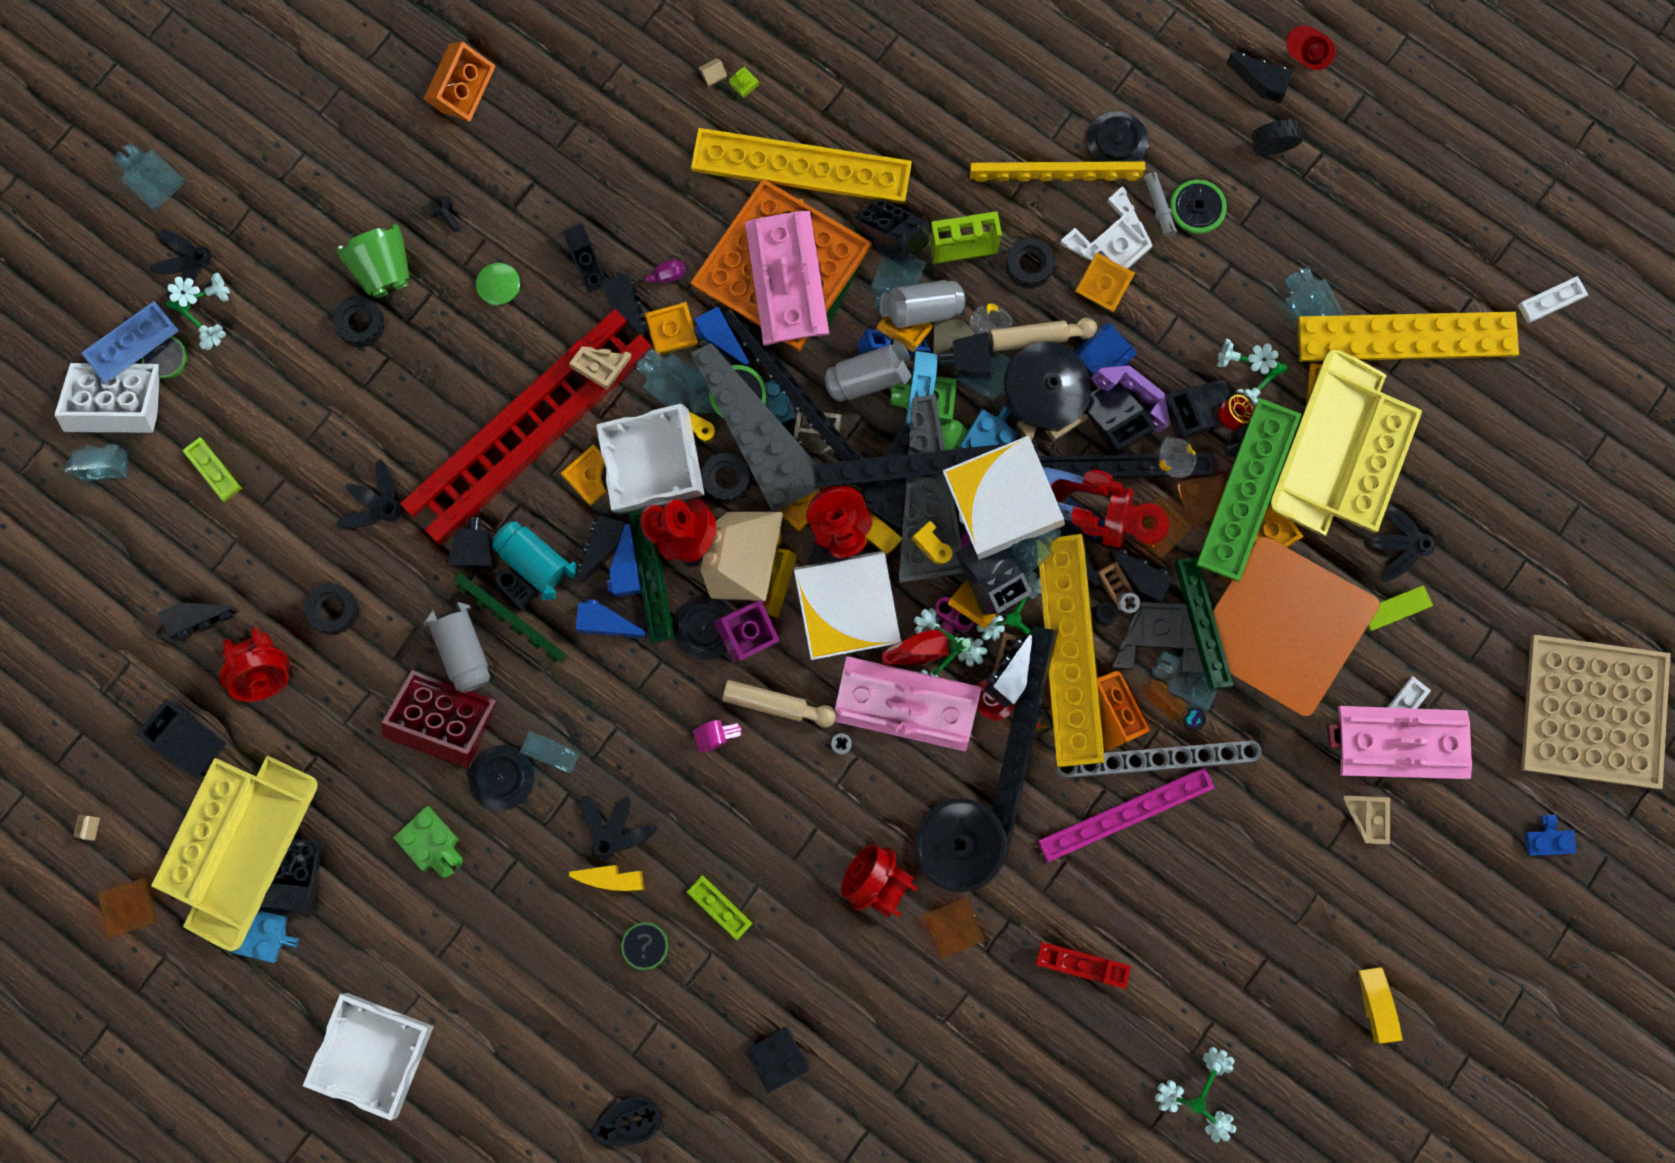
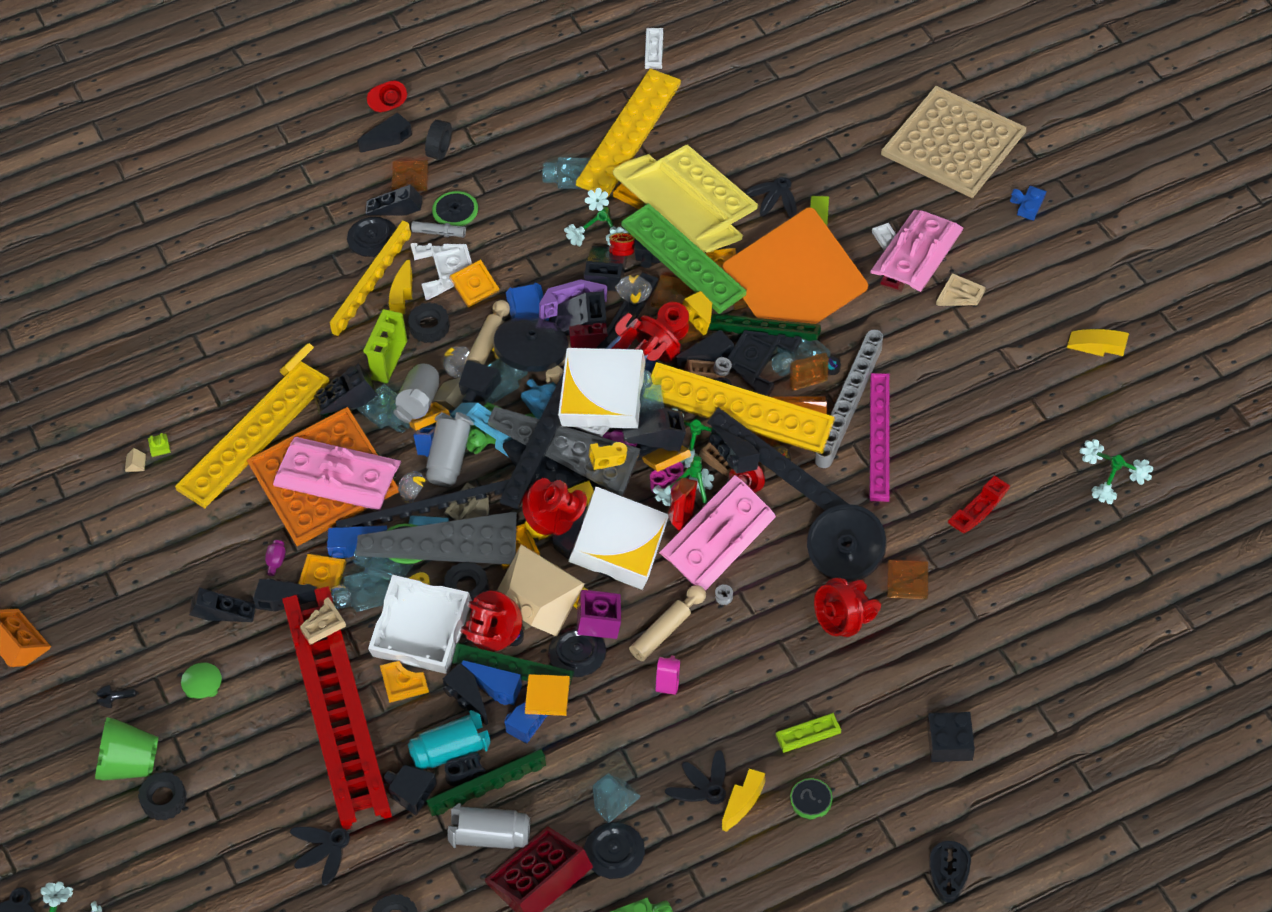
camera: 60 degrees left, 25 degrees down
none -> yellow tile [279,343,314,376]
none -> black slope [365,184,422,216]
none -> yellow slope [389,260,412,314]
none -> clear orange plate [392,160,428,191]
none -> clear hair [398,471,425,504]
none -> light orange tile [525,674,570,716]
none -> dark red slope [569,323,607,349]
none -> yellow slope [682,291,712,335]

